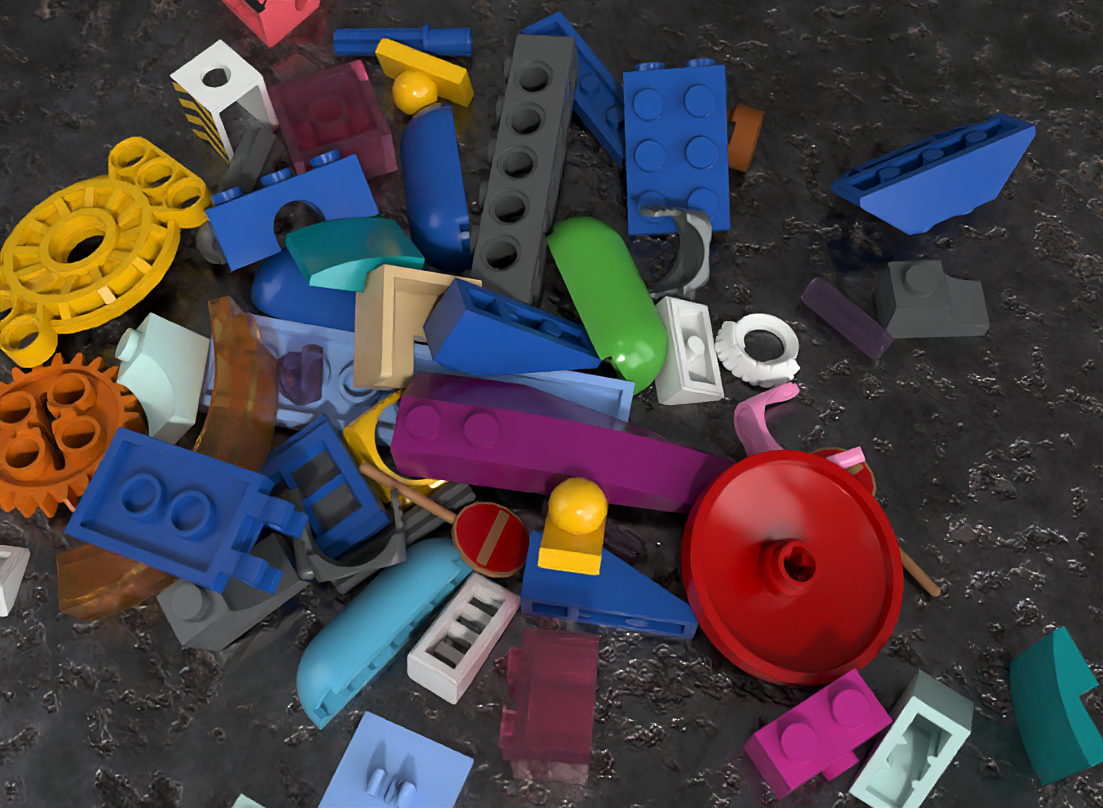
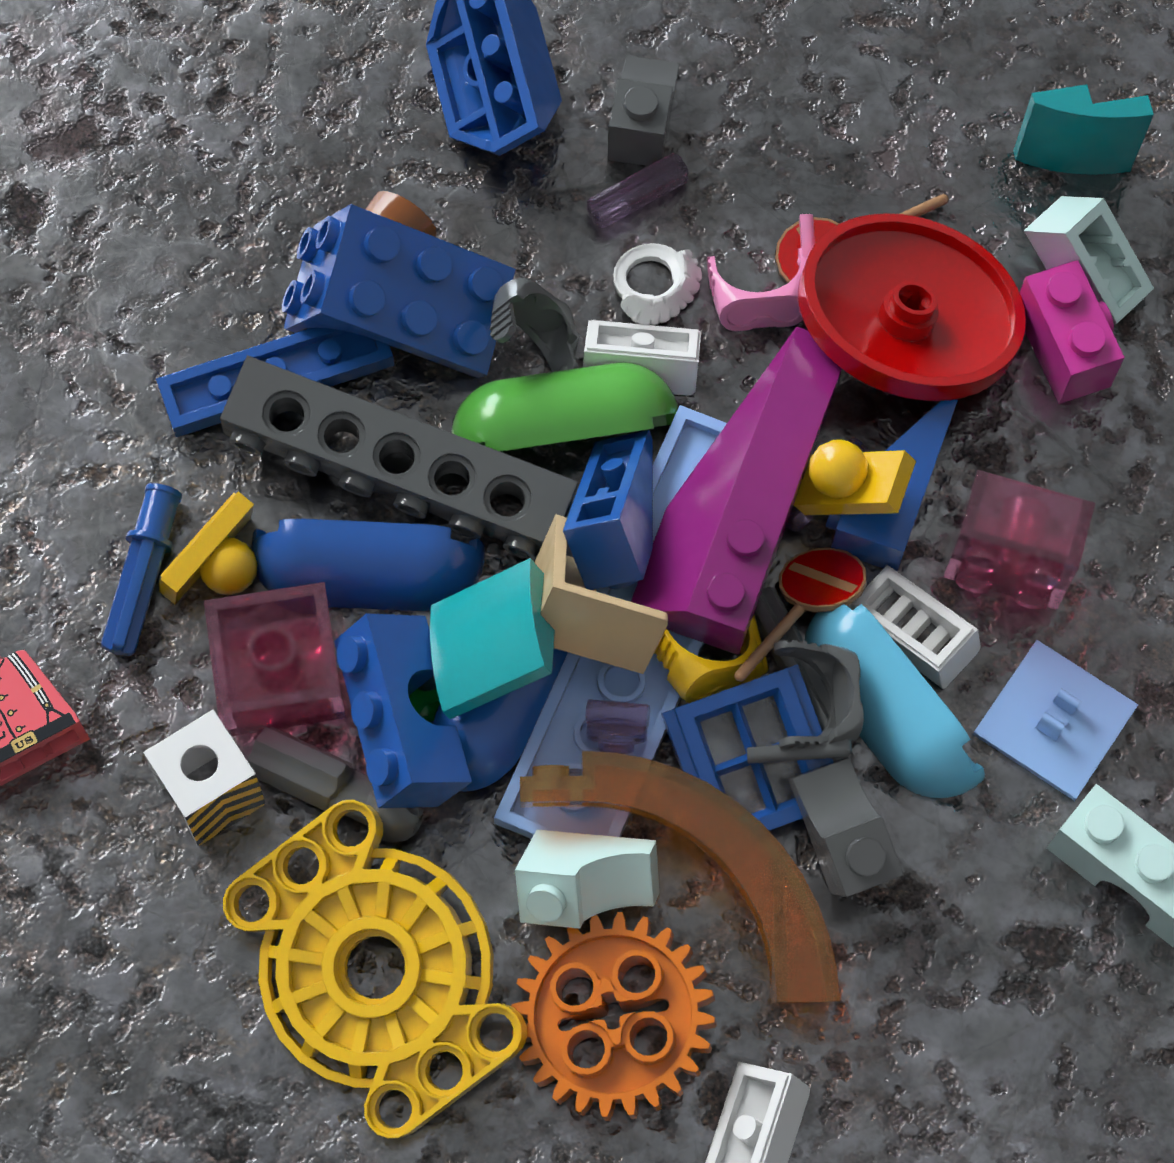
camera: 80 degrees left, 5 degrees up
blue tile [64,426,309,595] -> none

